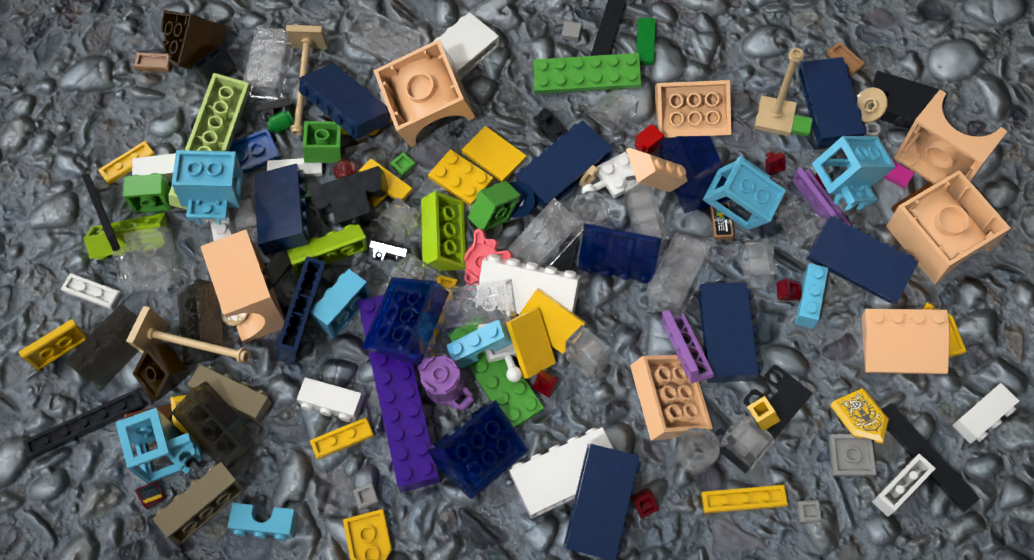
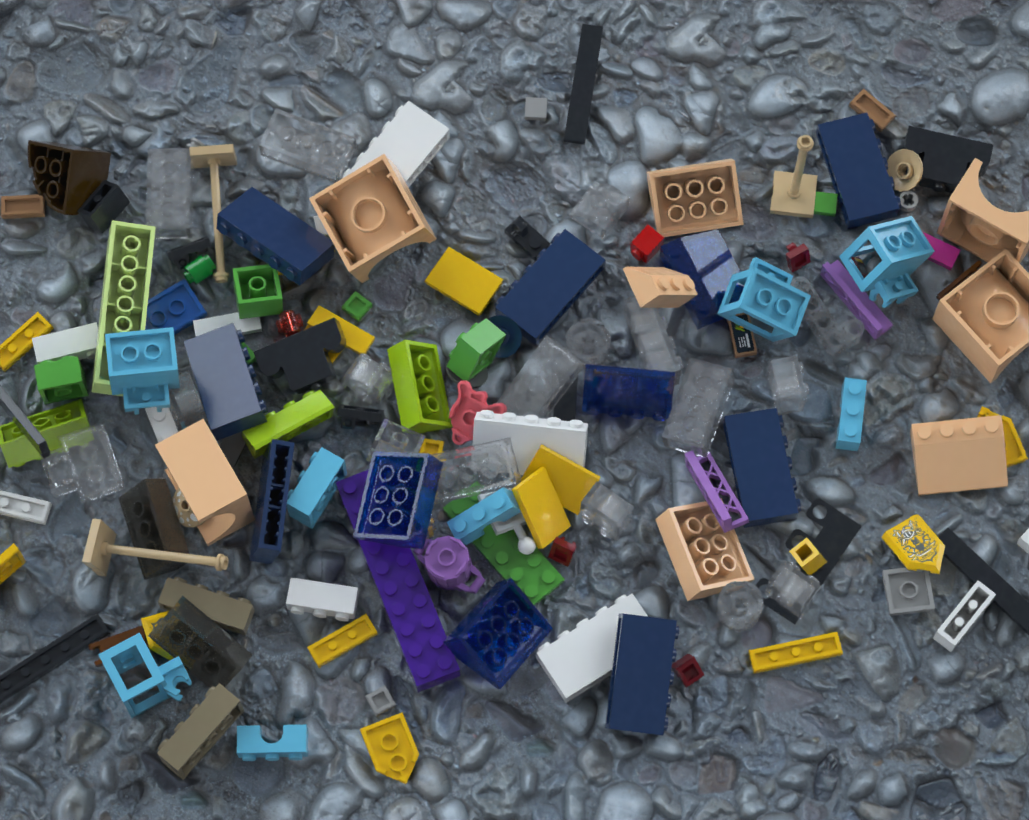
camera: 10 degrees left, 5 degrees up
clear smoke slope [64,304,139,392] -> none
dark brown slope [133,342,188,401] -> none
slope [135,481,166,510] -> none
yellow plate [428,149,494,207] -> none
bright green plate [533,53,641,94] -> none
tan tile [579,165,597,187] -> none
white plate [582,152,641,198] -> none
green tile [636,18,655,65] -> none
dark red slope [776,278,801,301] -> none
light grey tile [797,500,822,523] -> none
dark blue brick [805,216,918,304] -> none

